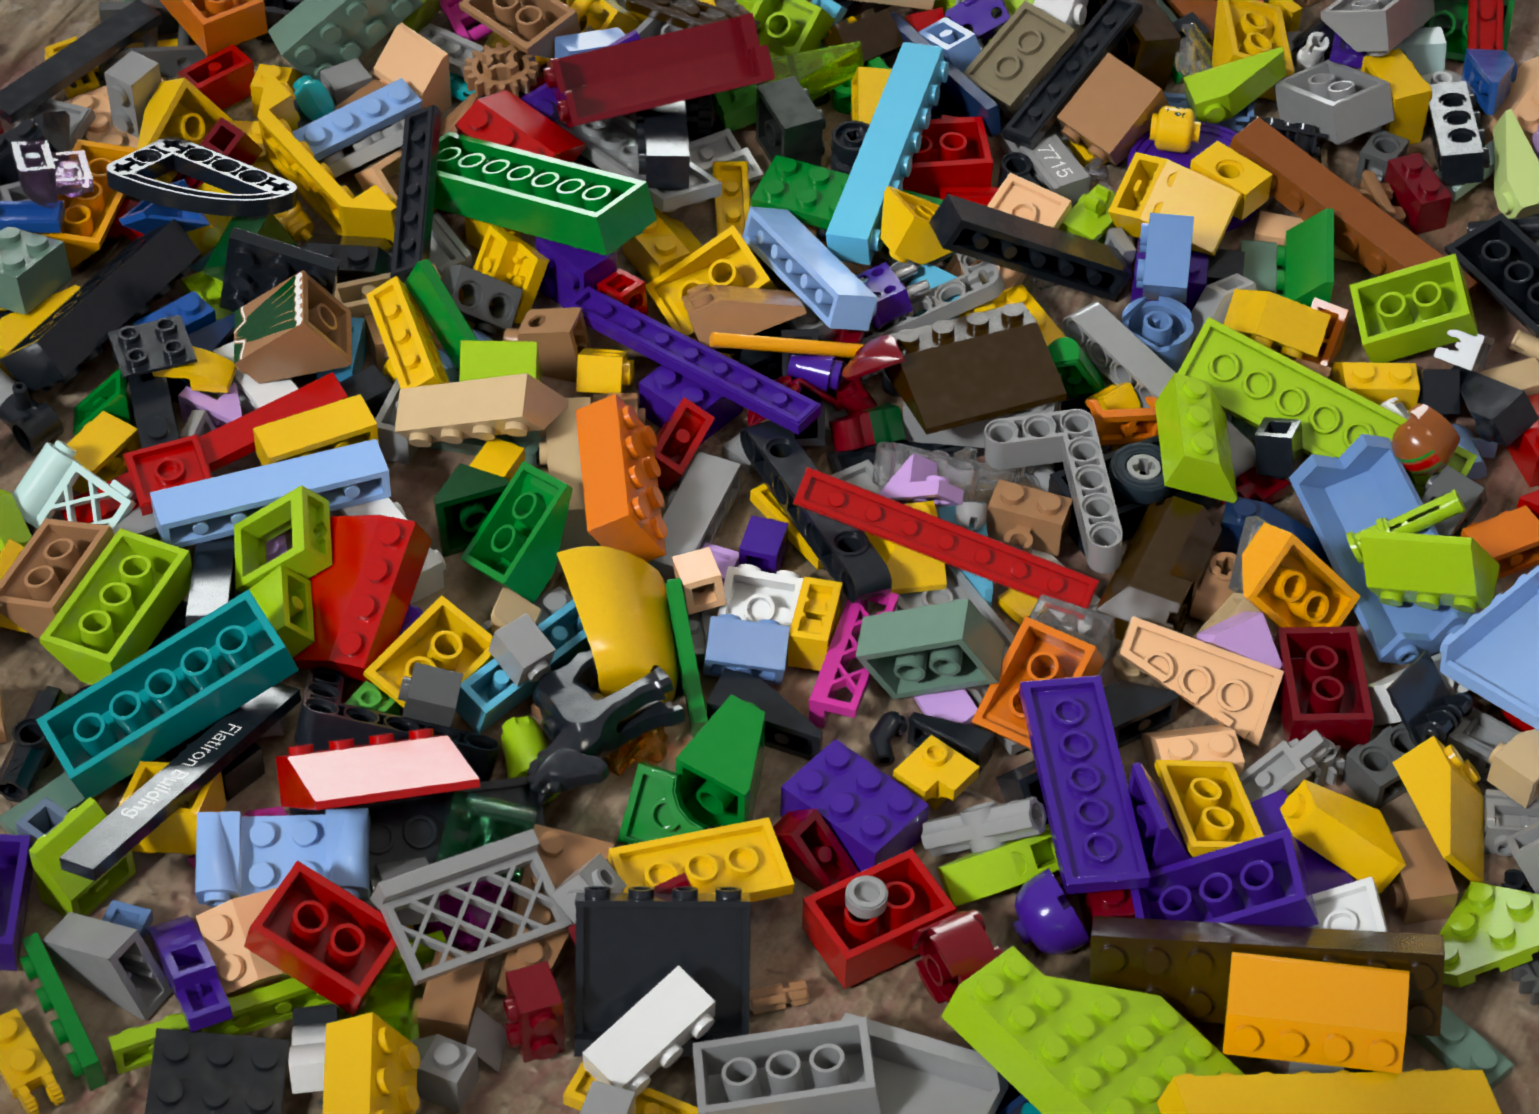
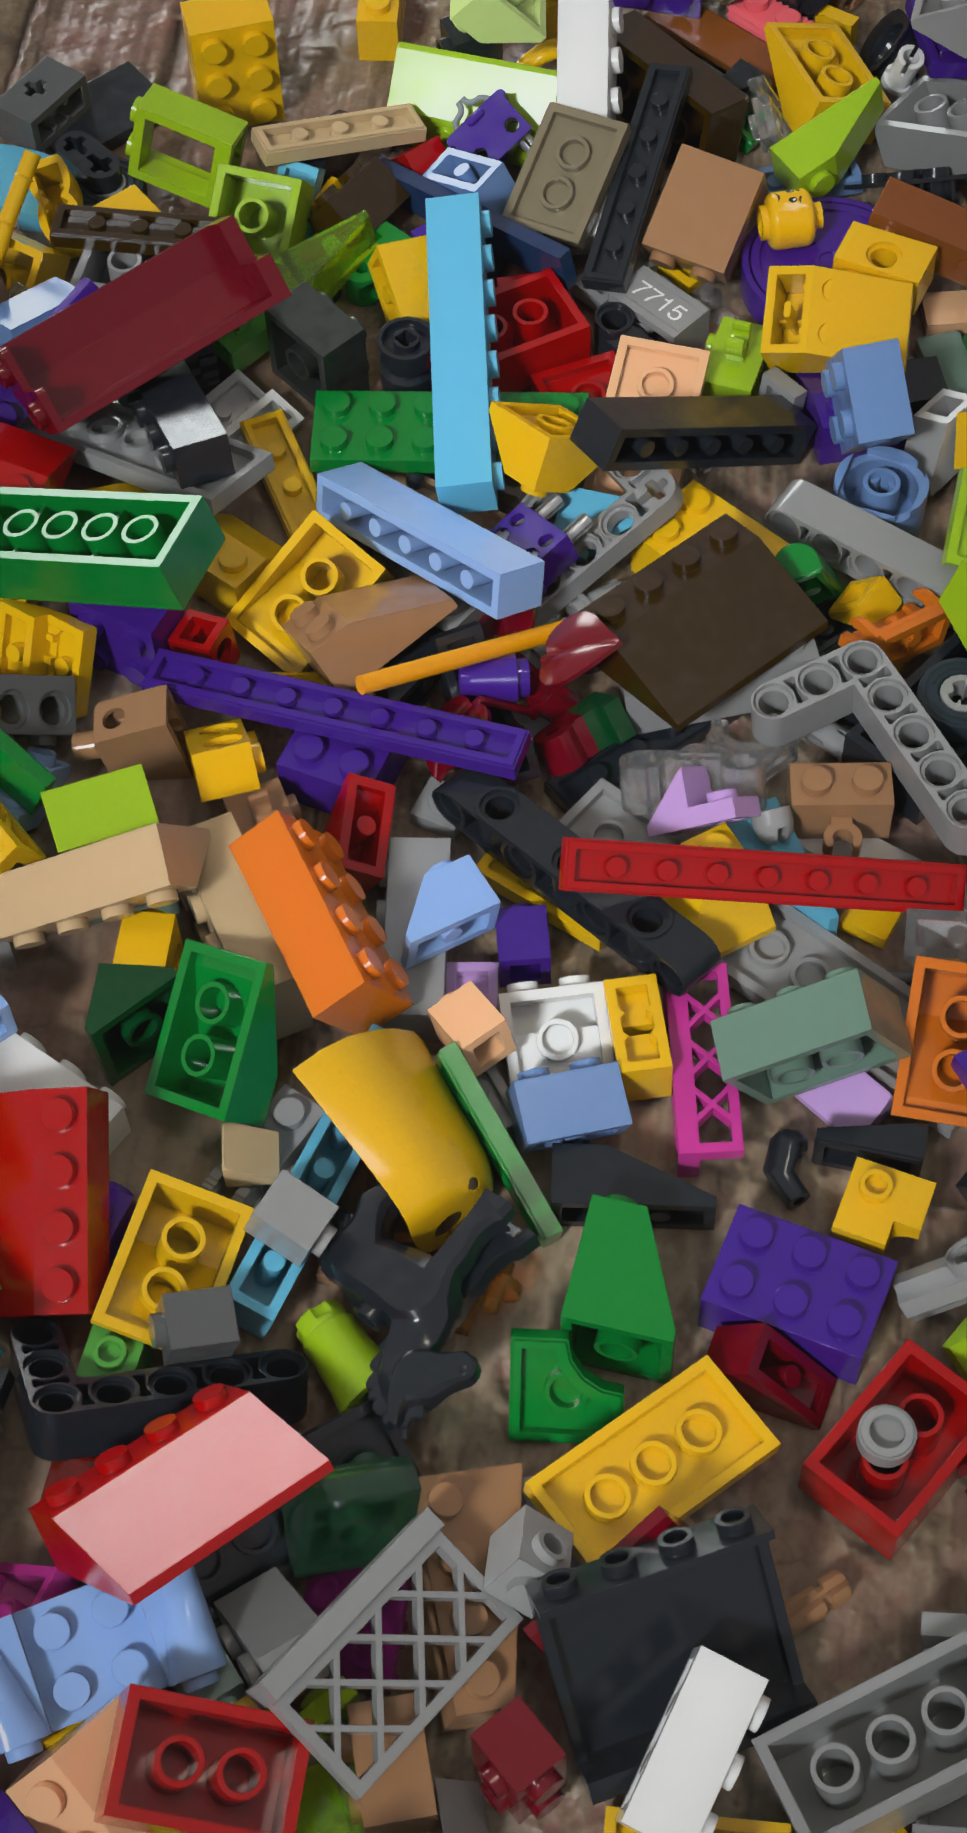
camera: 15 degrees left, 10 degrees up
none -> light blue slope [400,854,501,969]

